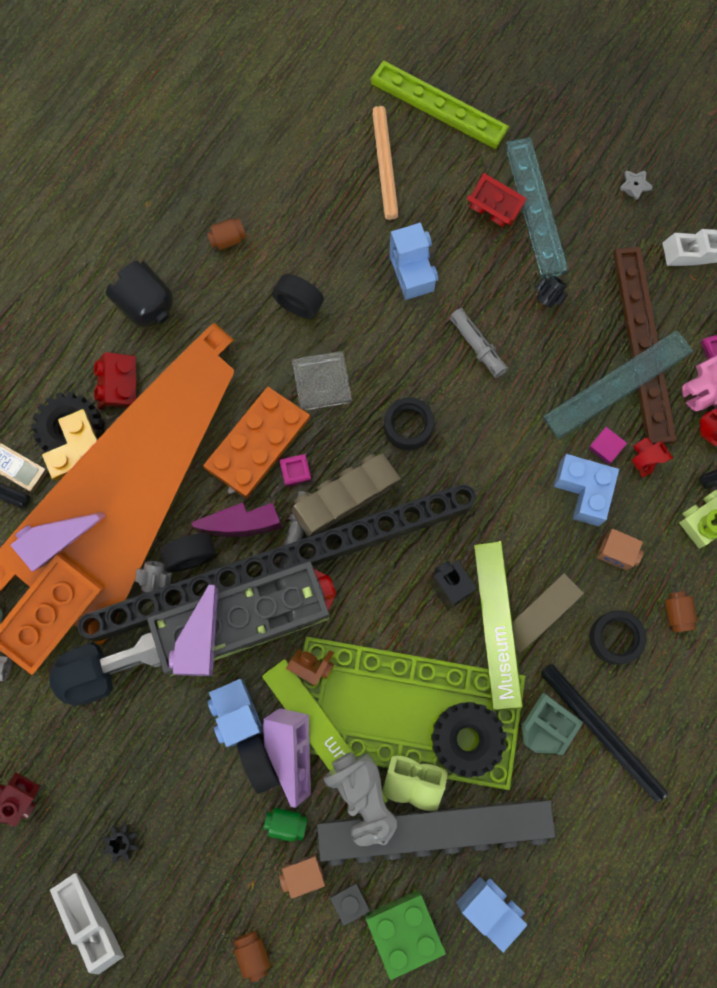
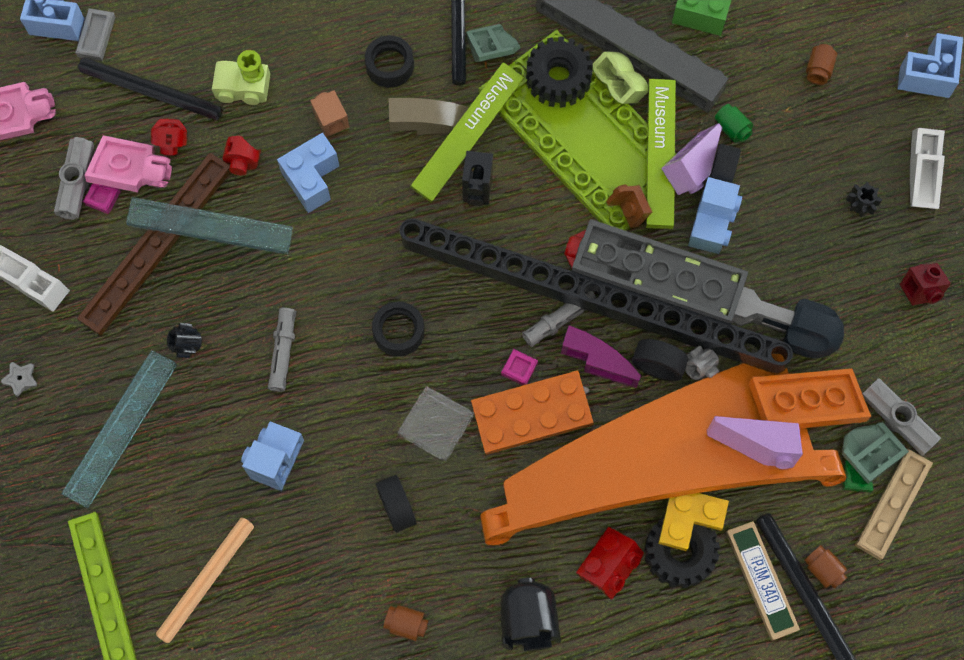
camera: 140 degrees left, 5 degrees down
lavender slope [169,585,218,676] -> none
nougat brick [279,853,326,899] -> none
dark tan brick [291,453,401,537] -> none
light grey animal [323,752,397,846] -> none
dark grey plate [330,882,370,926] -> none
red bracket [466,173,527,227] -> none
dark pink tile [588,427,627,465] -> none
dark orange brick [664,591,698,632] -> none

